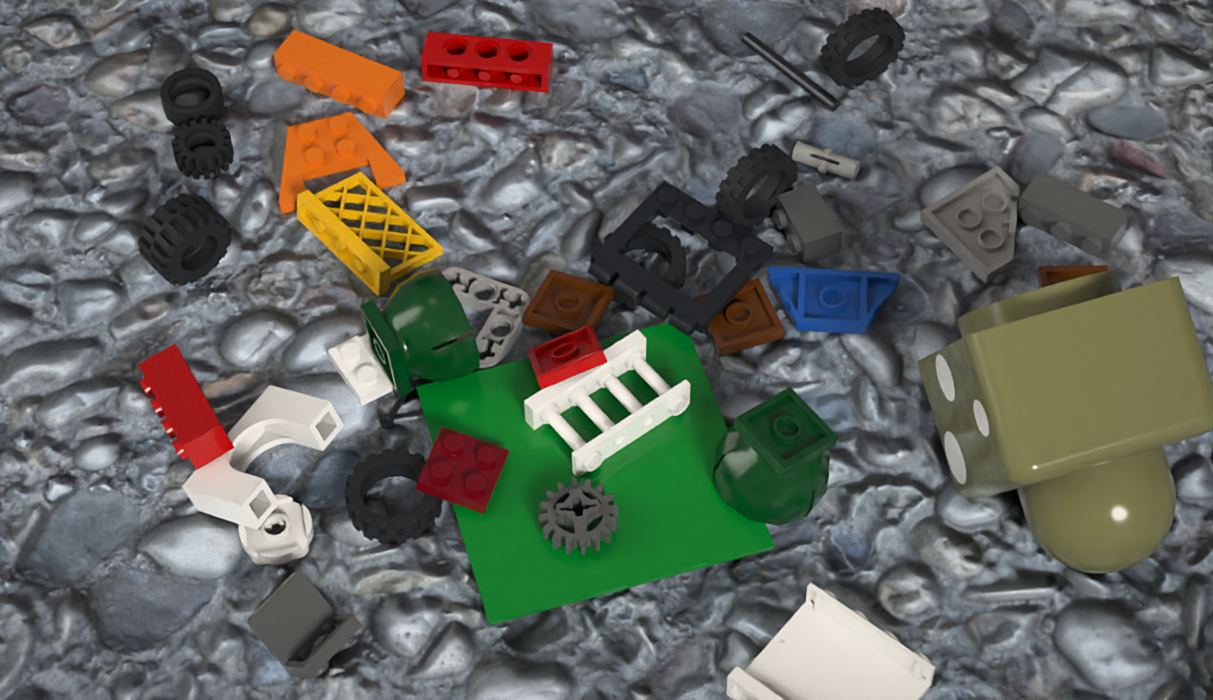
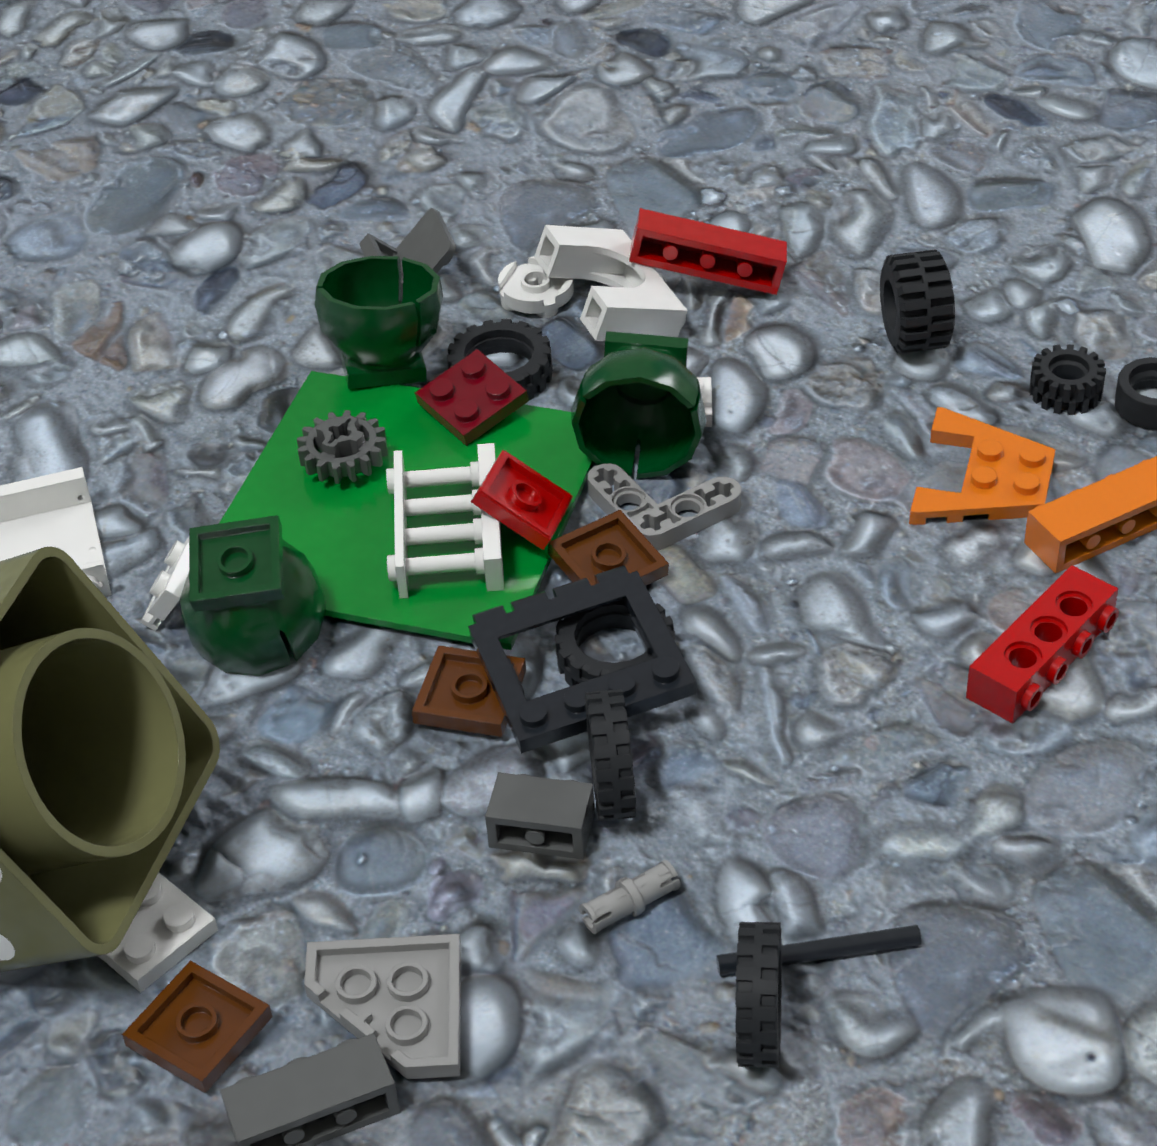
camera: 125 degrees right, 10 degrees down
yellow fence [297,171,443,297] -> none
blue wing [767,266,900,335] -> none
none -> white plate [140,537,189,631]
none -> dark green plate [315,256,443,389]

